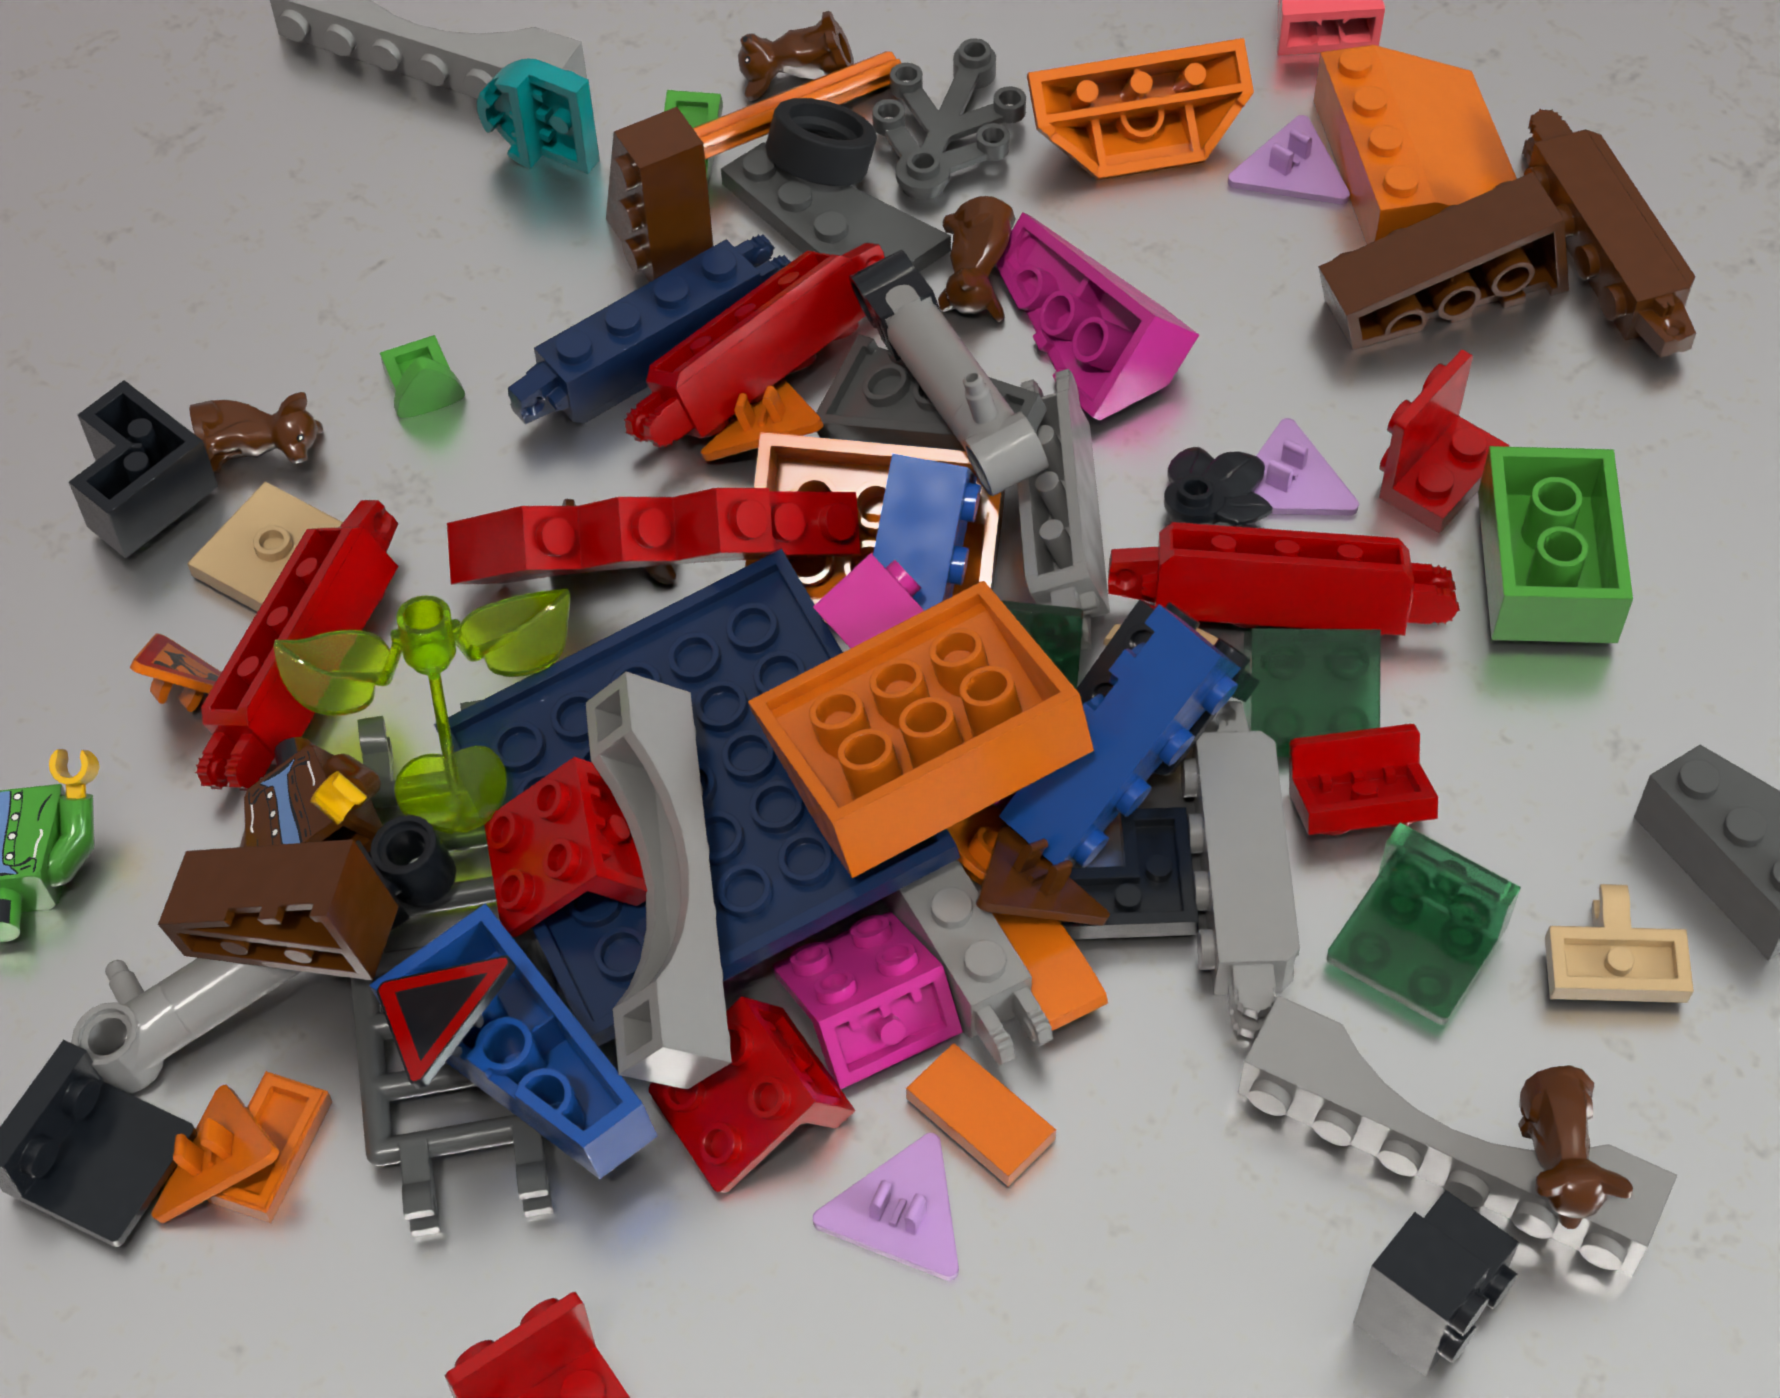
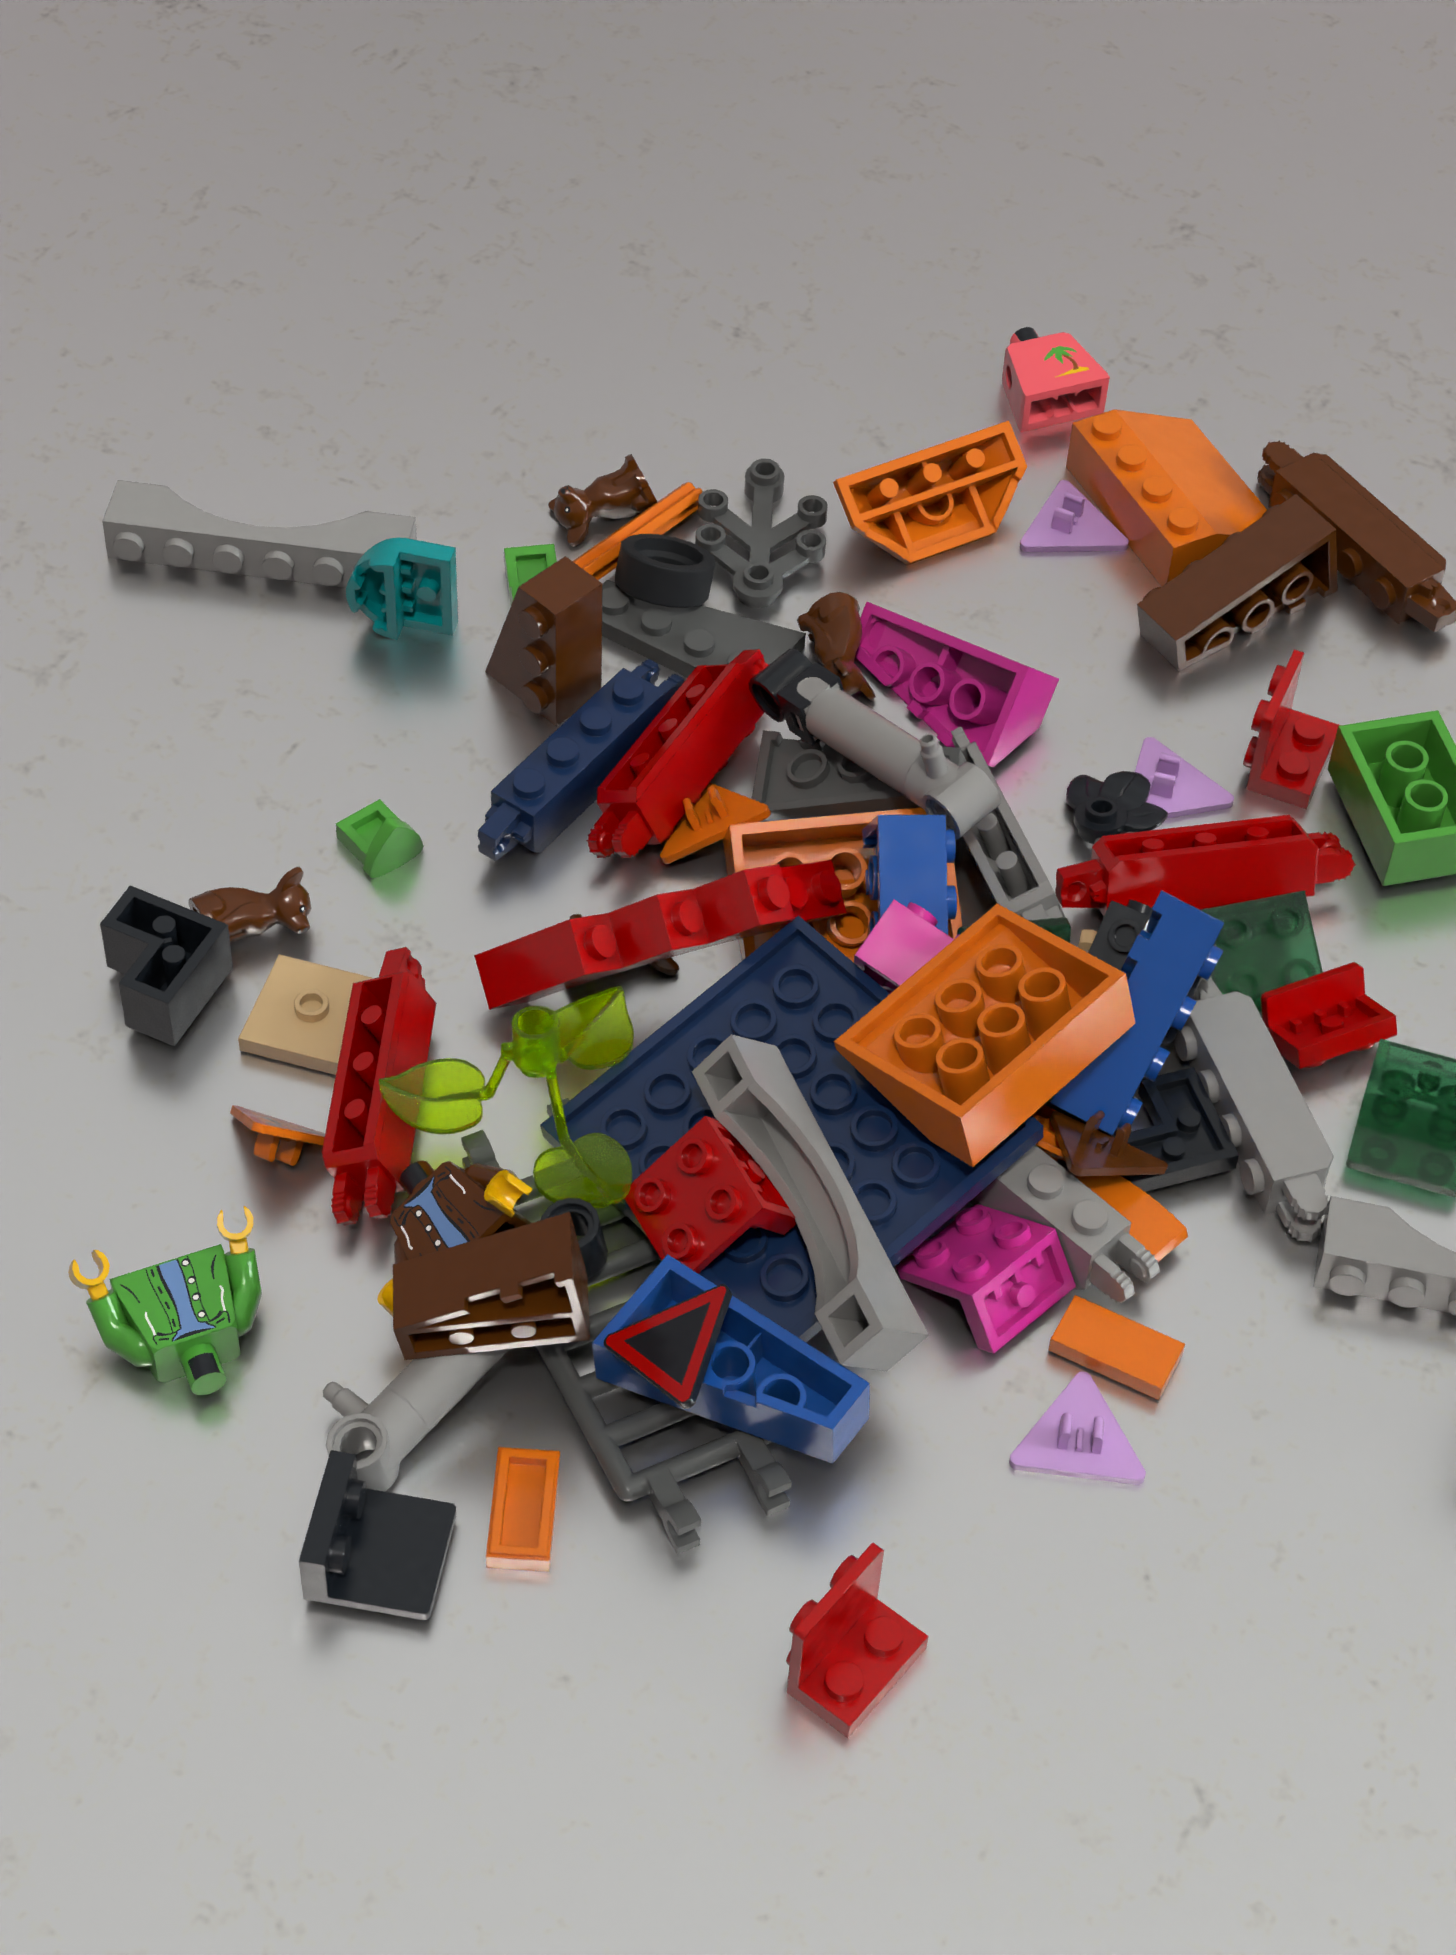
camera: 20 degrees left, 5 degrees down
orange piece [151,1085,279,1224] -> none
red bracket [648,996,856,1193] -> none

